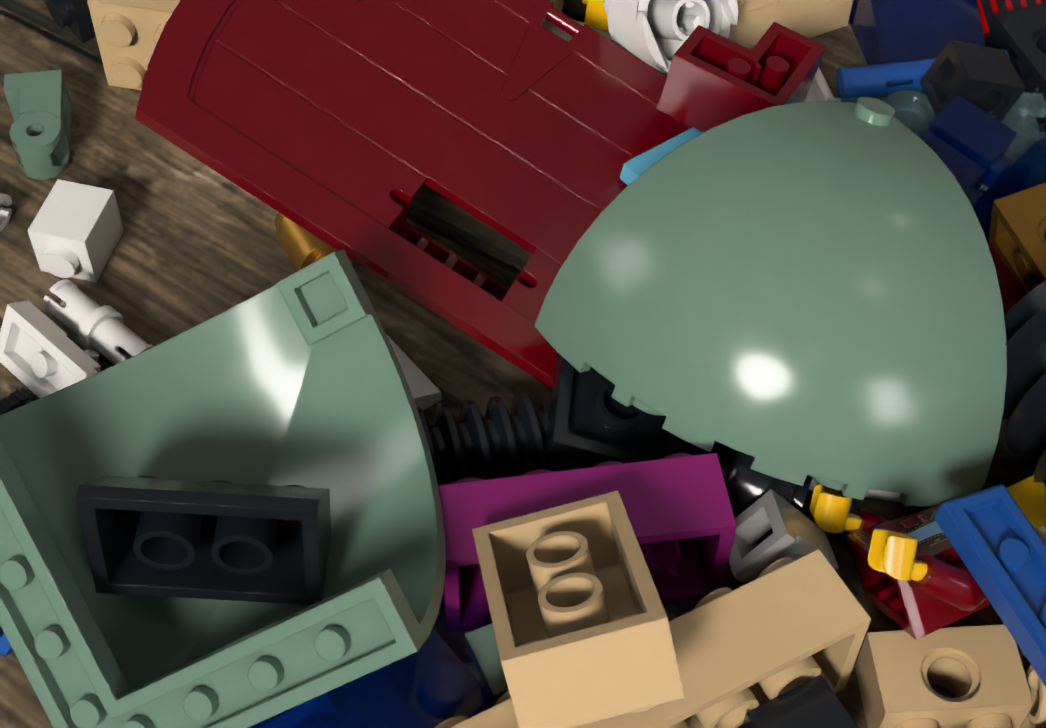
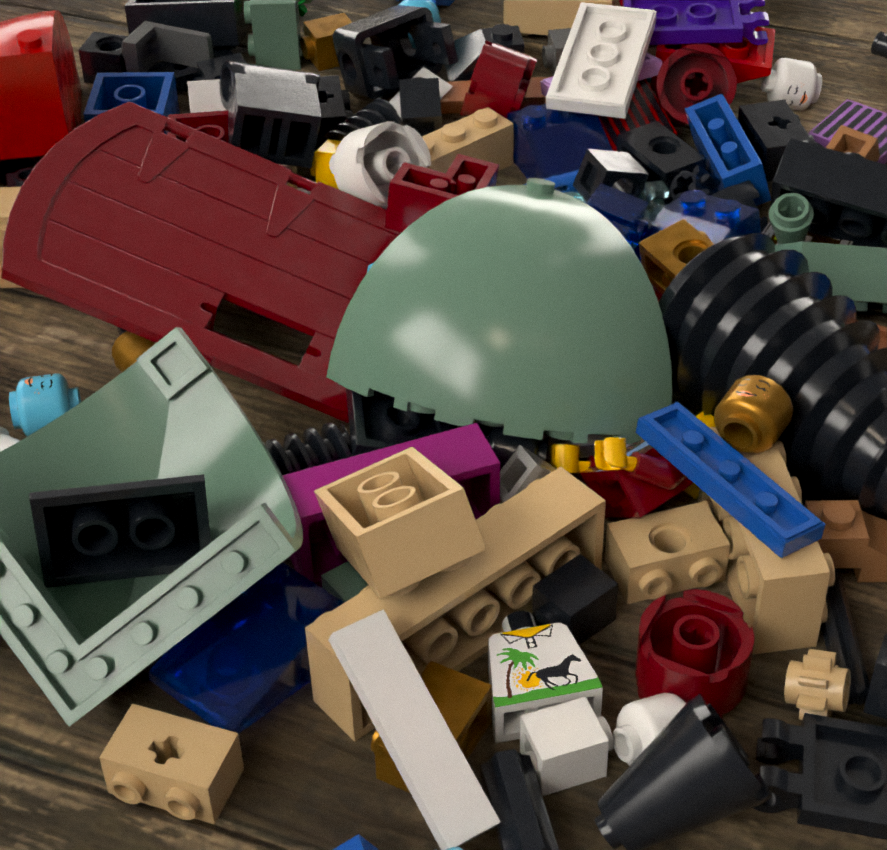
camera: 10 degrees left, 10 degrees down
none -> medium azure head [9,373,81,436]

